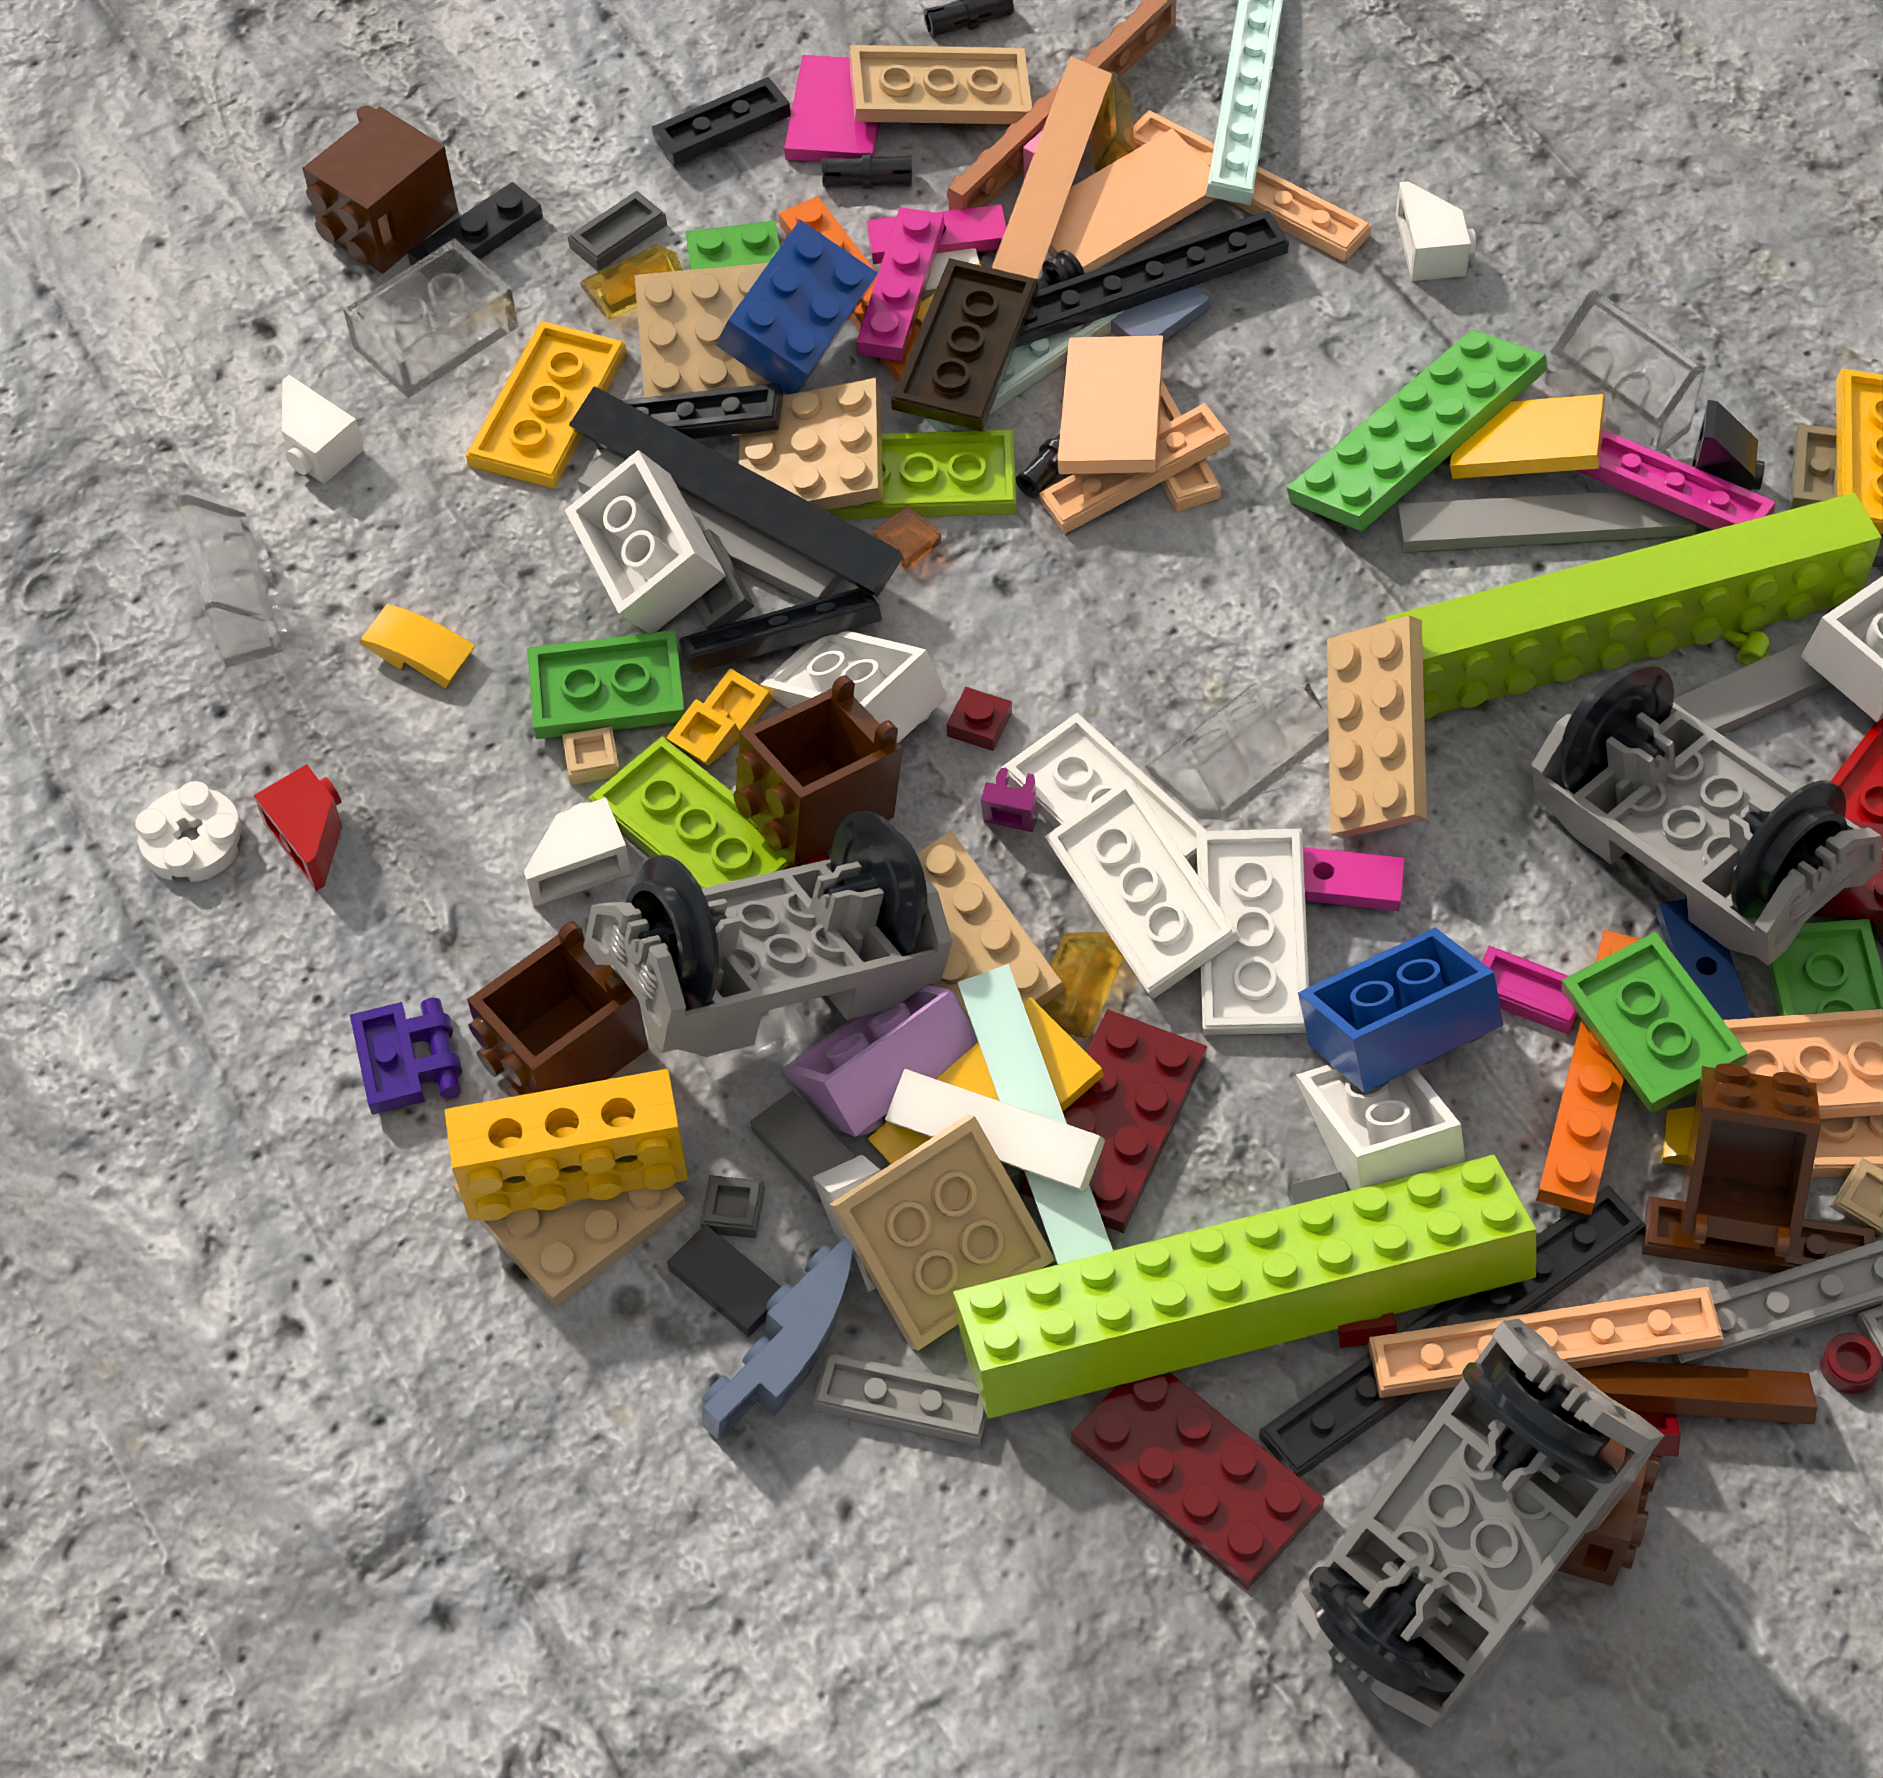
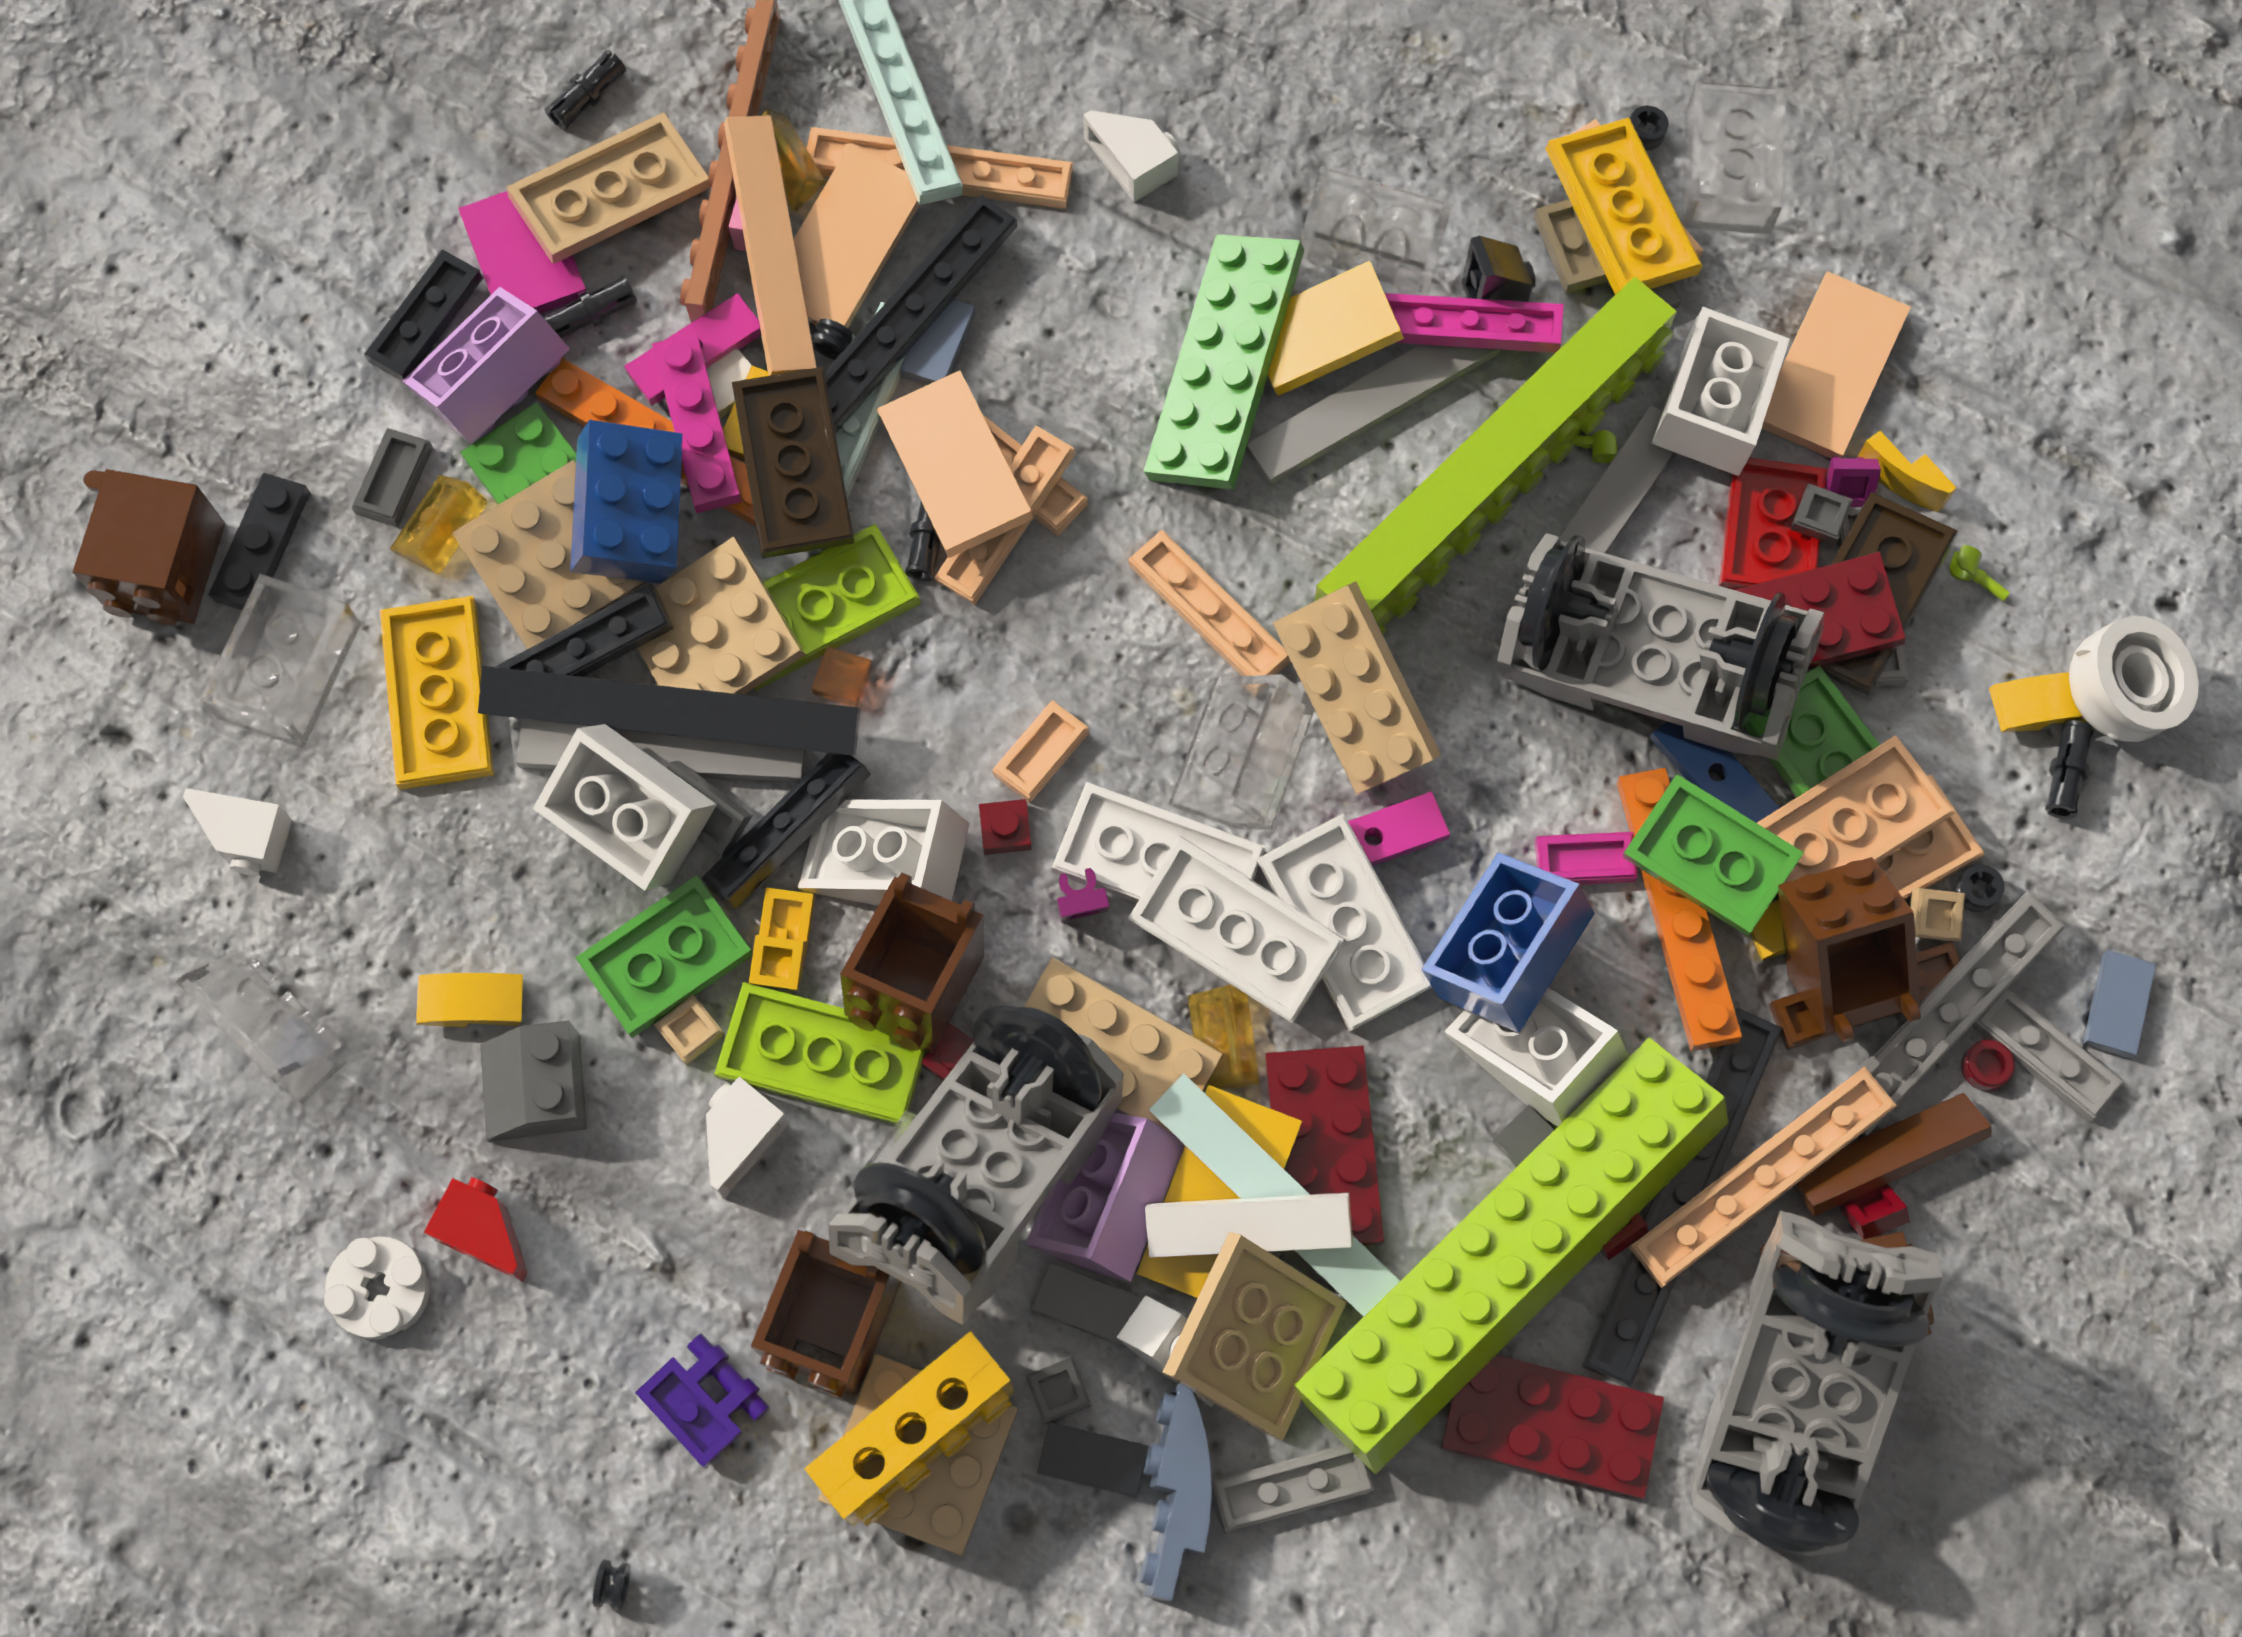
camera: 30 degrees left, 15 degrees up
none -> lavender slope [403,287,570,444]
none -> dark grey slope [480,1020,587,1142]
none -> black bush [593,1559,631,1611]
none -> light nougat tile [992,700,1089,803]
none -> light nougat tile [1128,530,1291,692]

